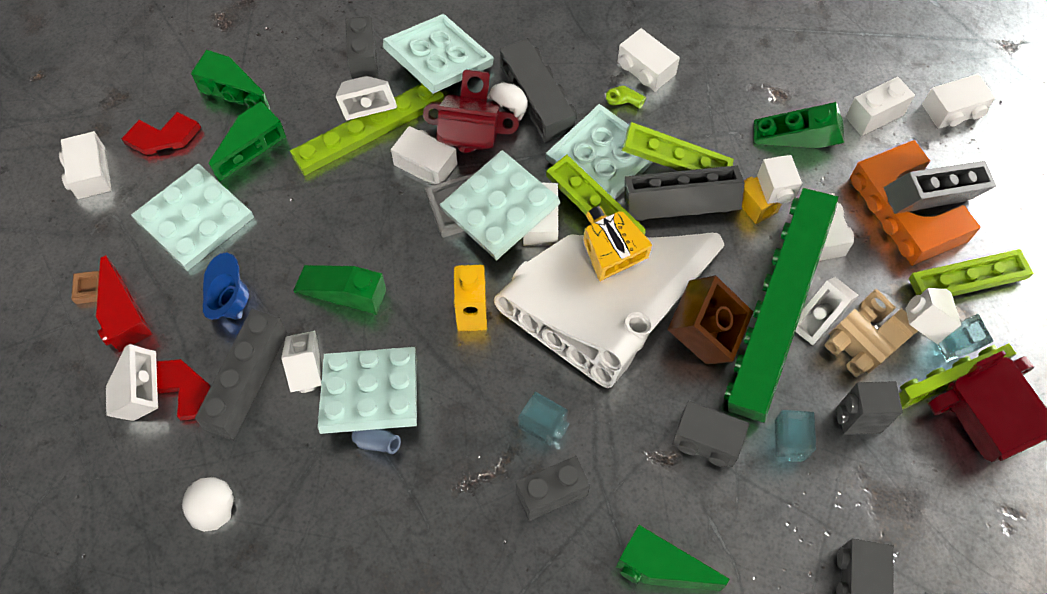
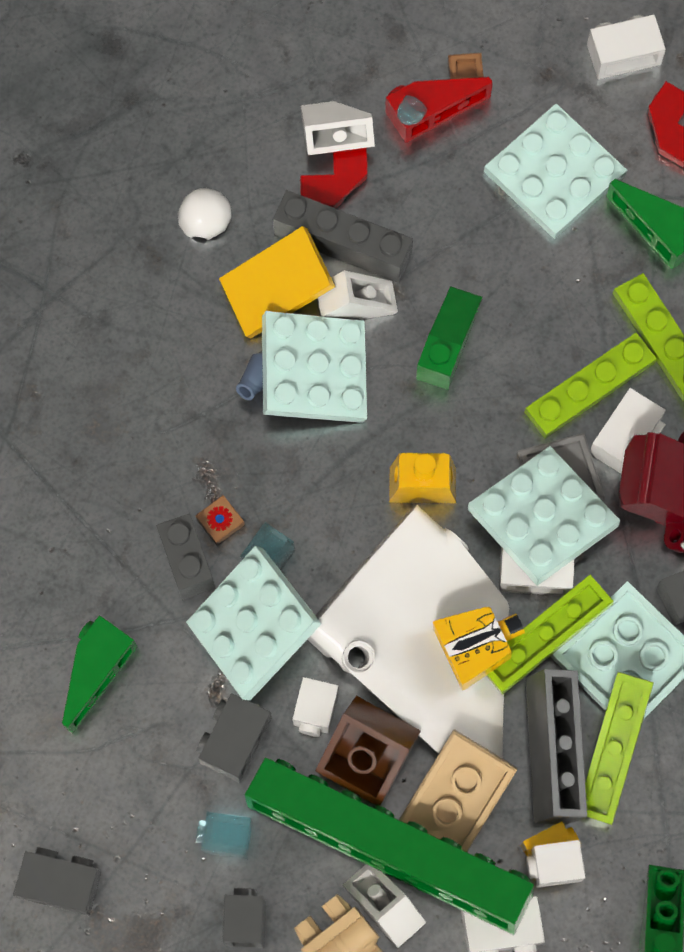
camera: 95 degrees right, 10 degrees up
blue piece [203,252,249,320] -> none
none -> light aqua plate [186,546,322,701]
none -> medium nougat tile [195,495,245,545]
none -> yellow tile [219,226,335,339]
none -> white brick [293,677,339,737]
none -> clear light blue hinge [397,95,427,125]
none -> tan tile [399,729,517,852]
none -> lime plate [524,332,657,439]

